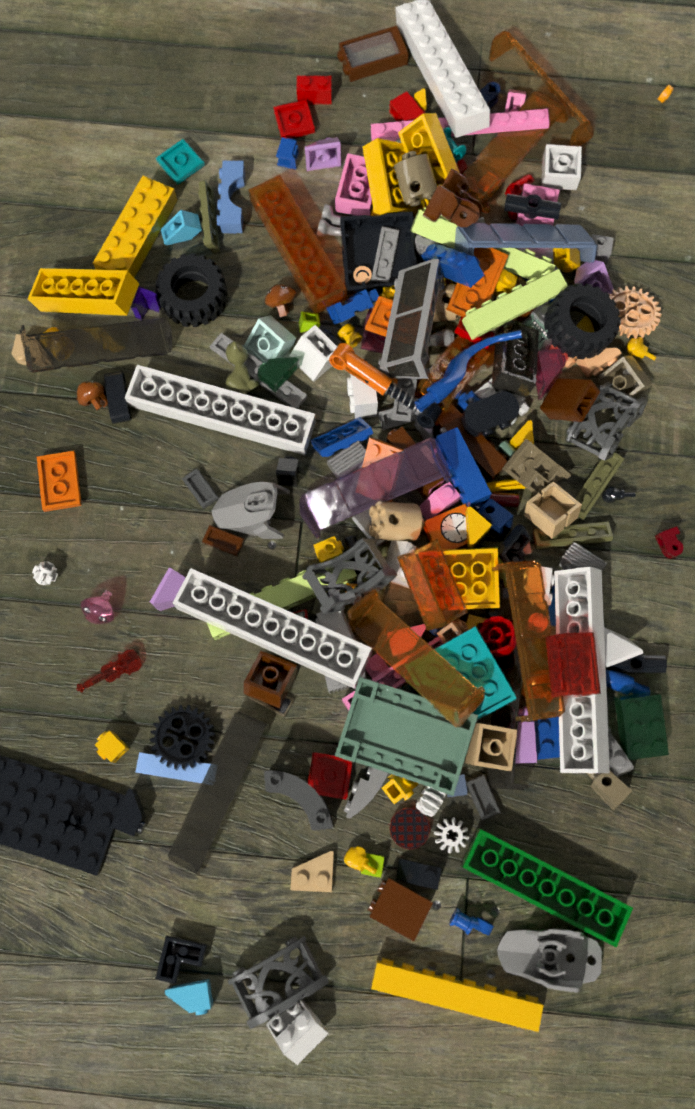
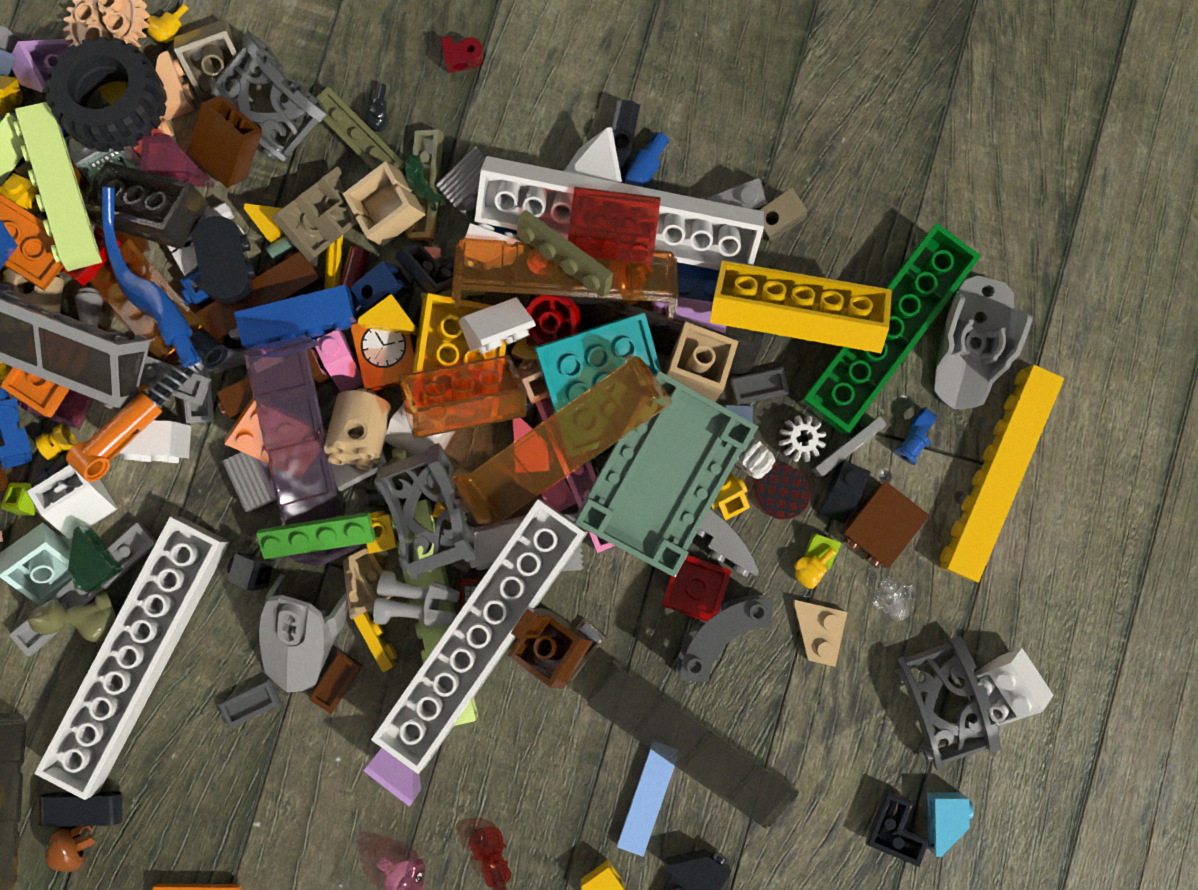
camera: 85 degrees left, 10 degrees up
black gear [150,705,216,771] -> none
blue plate [310,417,373,457] -> none
clear green brick [614,692,669,760] -> none
none -> bright green plate [256,512,376,559]
none -> tan wing [343,548,393,620]
none -> yellow hinge [354,611,397,672]
none -> light grey piece [373,571,460,627]
none -> clear green arm [405,155,446,212]
none -> white slope [458,297,536,354]
none -> reddish brown tile [511,608,553,639]
none -> olive plate [517,210,613,298]
none -> yellow brick [710,260,892,353]
none -> light grey tile [811,416,886,477]
none -> clear rock [871,578,914,621]

